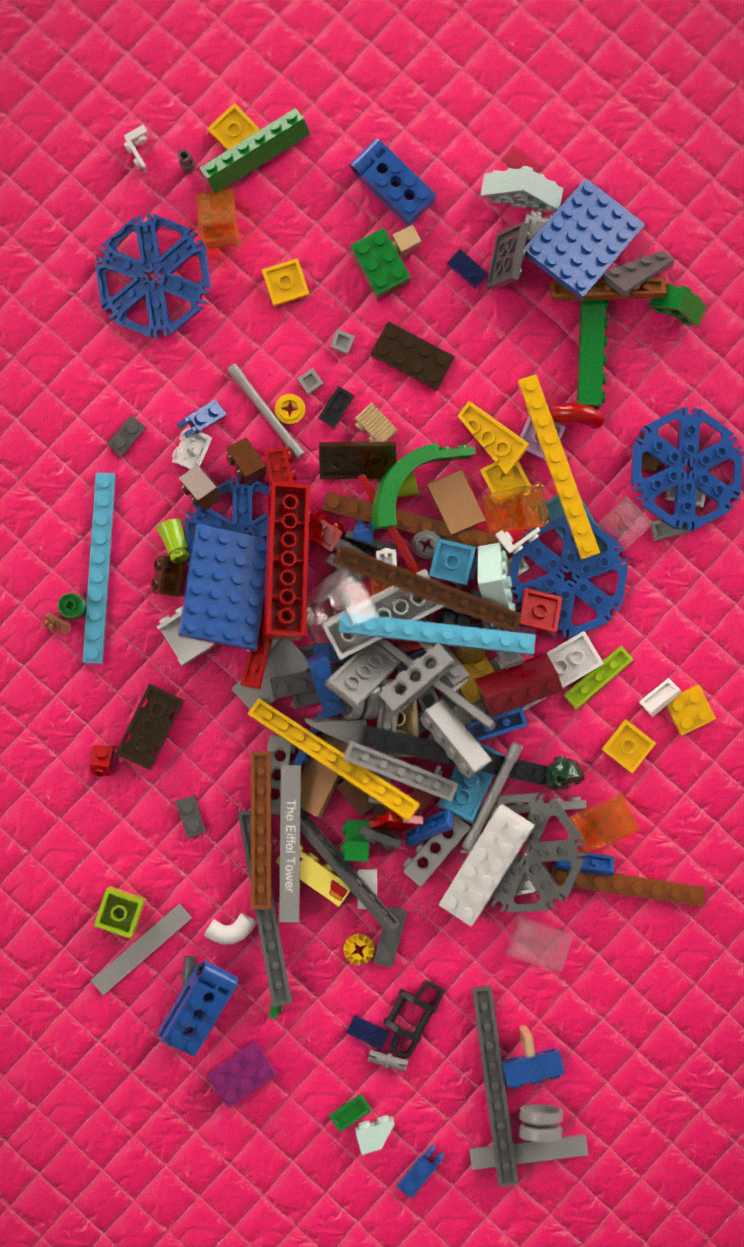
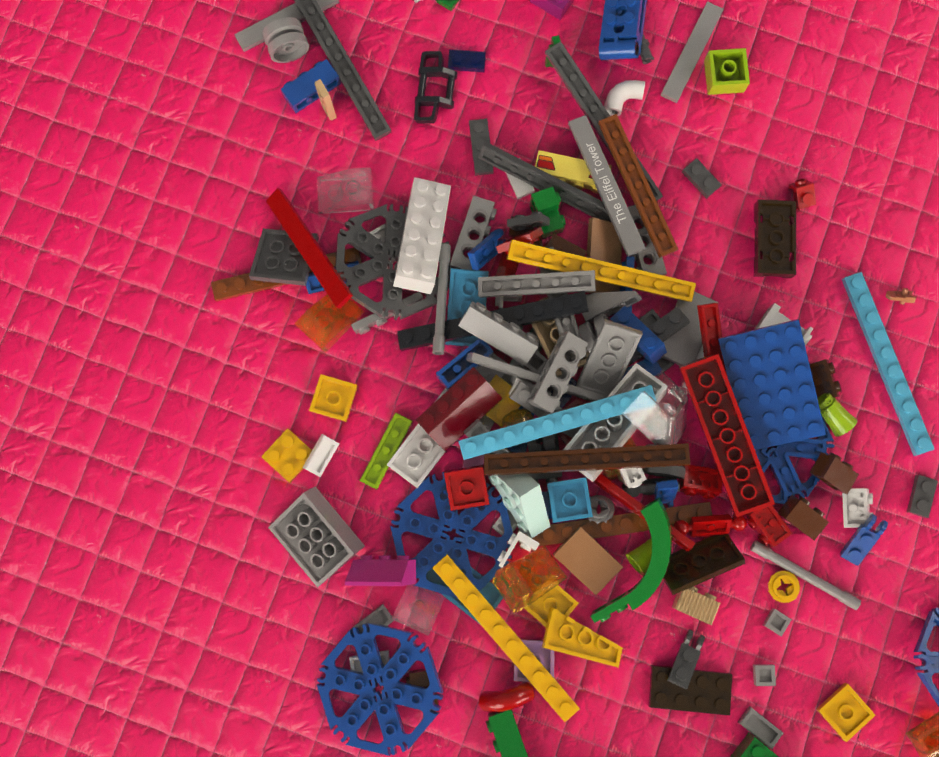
camera: 160 degrees right, 5 degrees down
green wheel [58,593,87,620] -> none
black plate [318,386,355,429] -> none
yellow gear [343,934,374,965] -> none
light grey pin [367,1049,408,1072] -> none
cylinder [545,756,585,790] -> none
none -> dark grey plate [249,228,319,286]
none -> red tile [266,188,353,309]
none -> light grey slope [268,487,365,588]
none -> dark pink slope [345,555,416,586]
none -> dark grey hinge [667,629,705,689]
none -> red plate [673,514,747,537]
none -> light grey tile [738,706,783,749]

